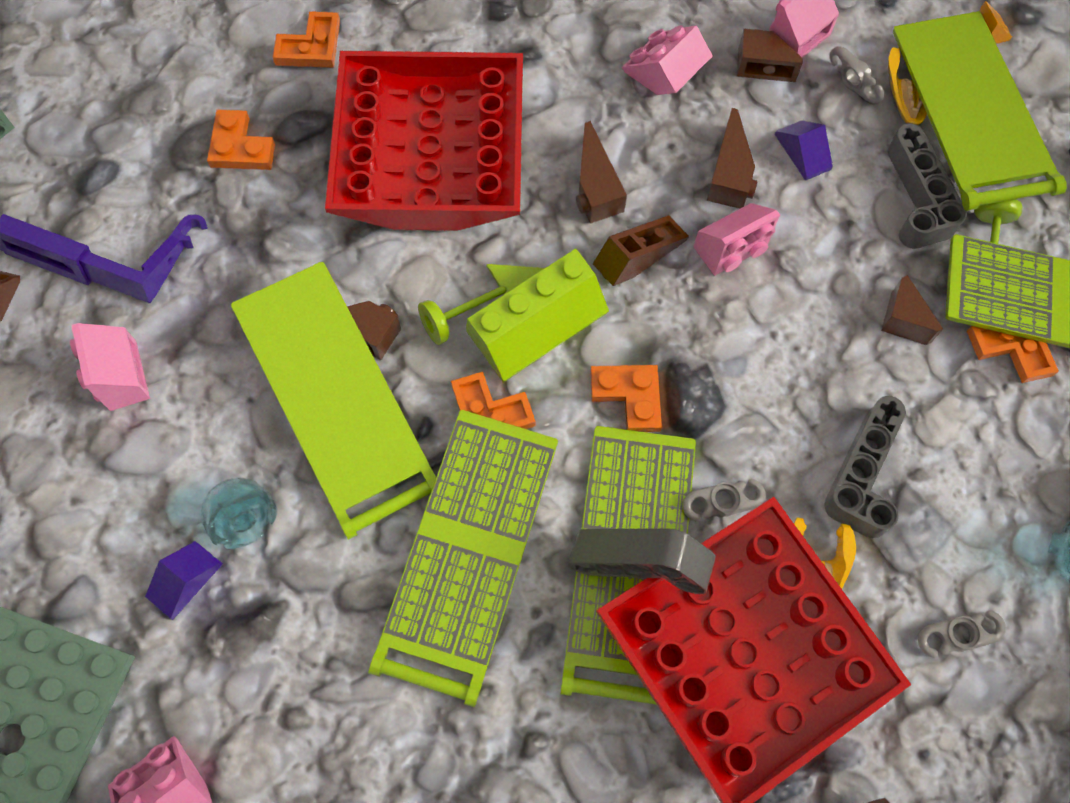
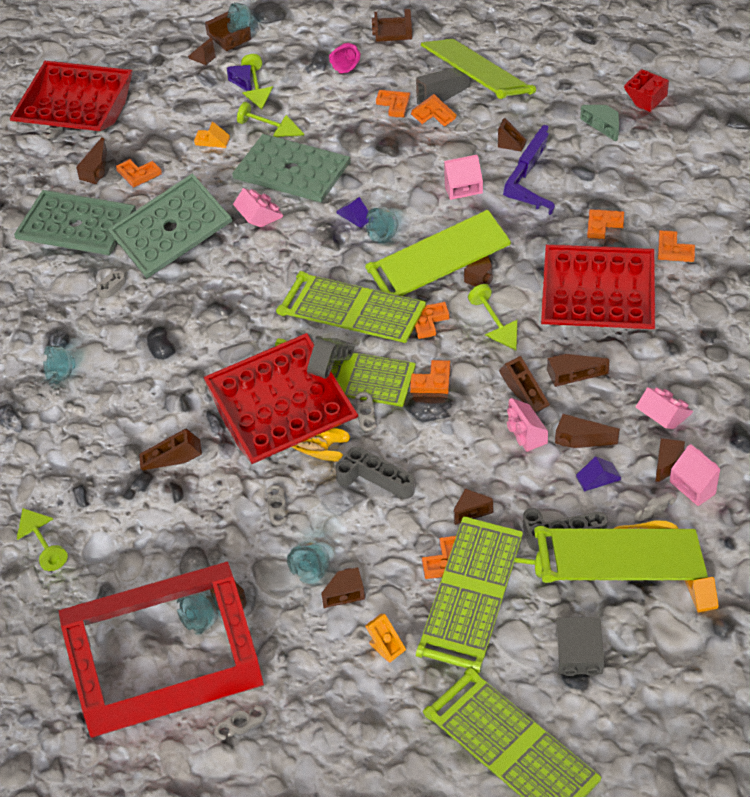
camera: 100 degrees right, 20 degrees down
lime slope [466,248,609,383] -> none

